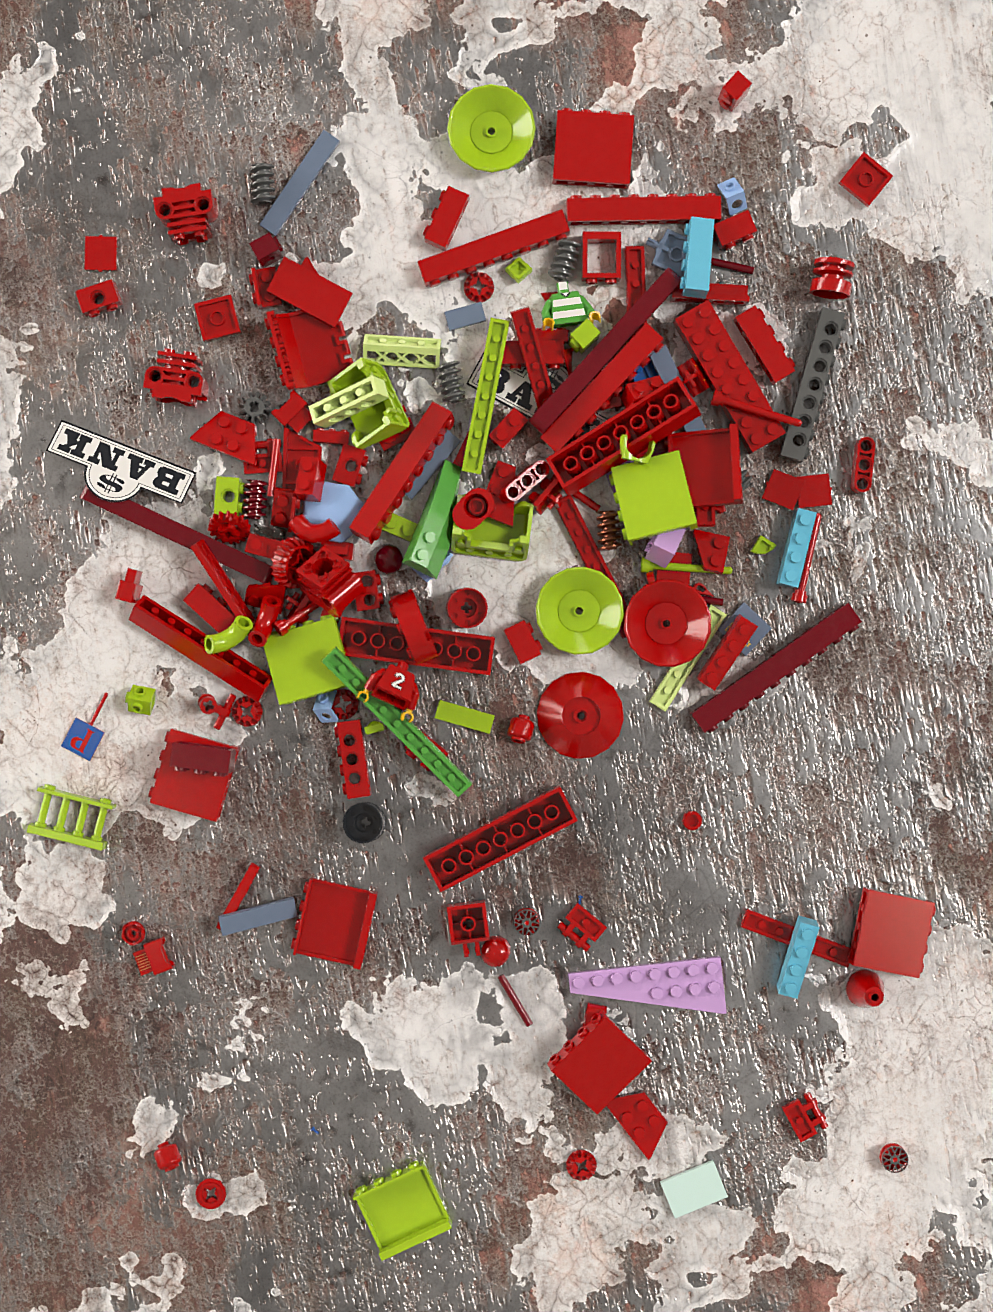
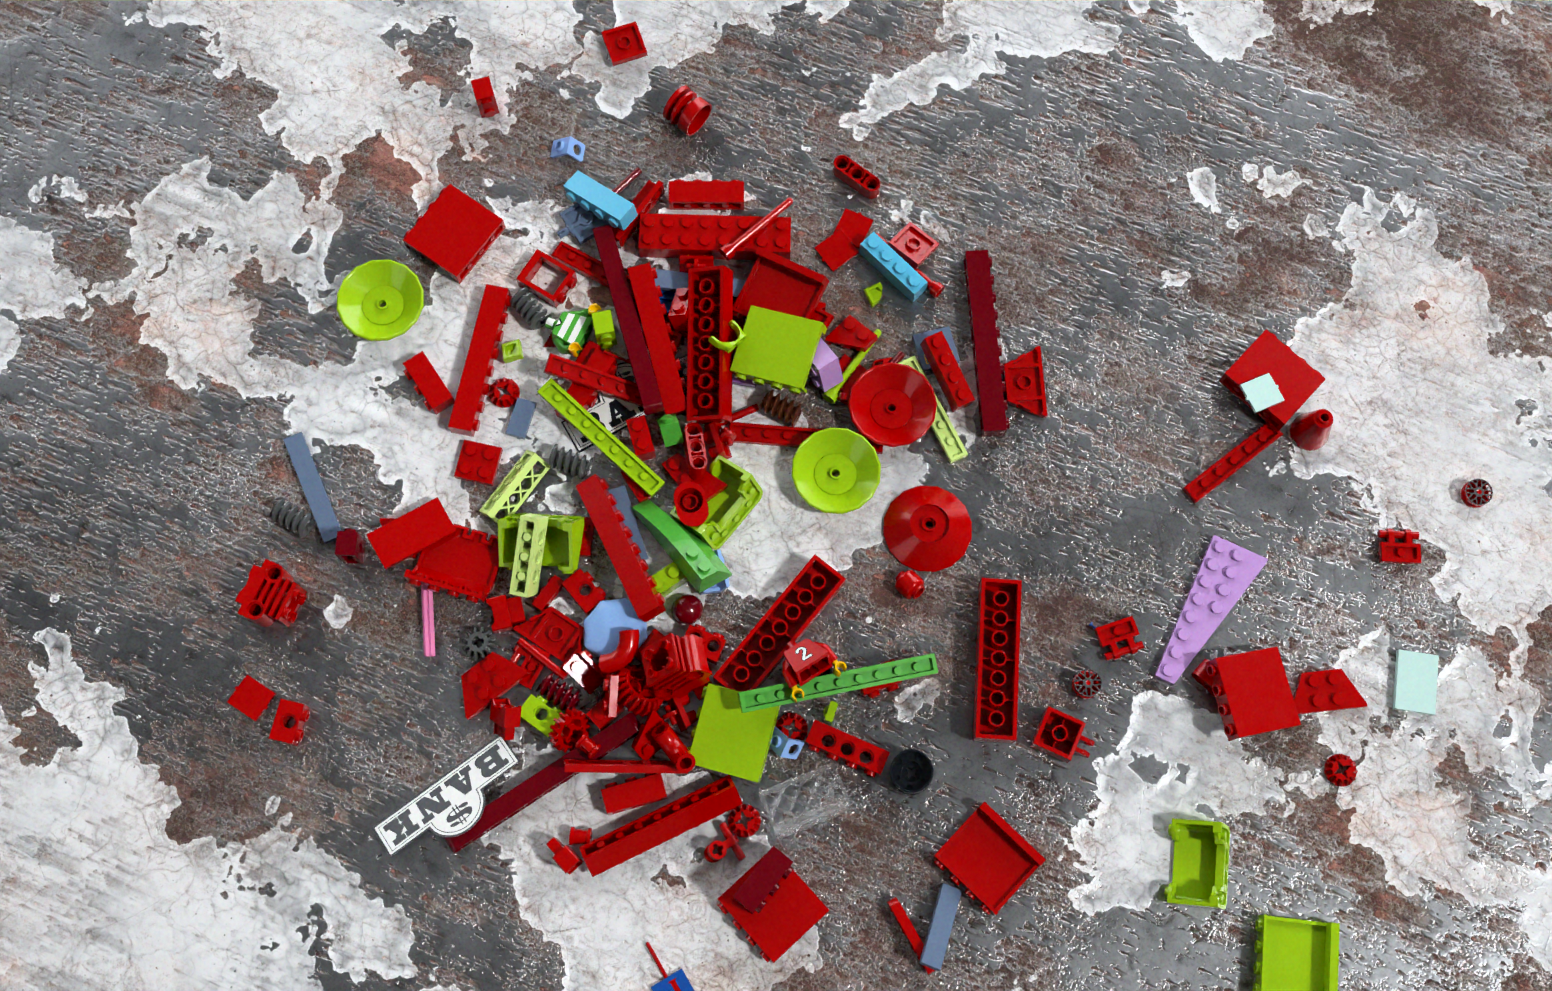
camera: 65 degrees left, 15 degrees down
lime brick [125,685,156,715] -> none
red piece [143,348,209,408] -> none
red tile [194,294,241,342] -> none
lime cylinder [204,615,253,654] -> none
red bracket [249,266,282,309] -> none
red piece [273,602,320,636] -> none
red brick [294,457,327,502] -> none
red brick [388,588,438,664] -> none
lime tile [435,700,495,734] -> none
red wheel [446,587,488,628] -> none
red hair [481,936,511,967] -> none
dark red bar [497,974,533,1027] -> none
red brick [504,620,543,665] -> none
red brick [566,193,721,226] -> none
red tile [682,811,702,830] -> none
red brick [713,210,757,251] -> none
medium azure brick [776,915,820,999] -> none
dark grey brick [778,307,847,463] -> none
none -> bright pink axle [421,585,435,657]
none -> red plate [454,440,503,486]
none -> red piece [490,698,522,740]
none -> red bush [569,827,592,846]
none -> red bush [574,732,602,760]
none -> plate [601,674,619,717]
none -> bright green brick [657,414,684,447]
none -> clear fence [758,762,853,840]
none -> plate [888,222,939,269]
none -> red wing [1004,346,1048,418]
none -> lime windscreen [1164,818,1230,910]
none -> light aqua piece [1239,373,1285,413]

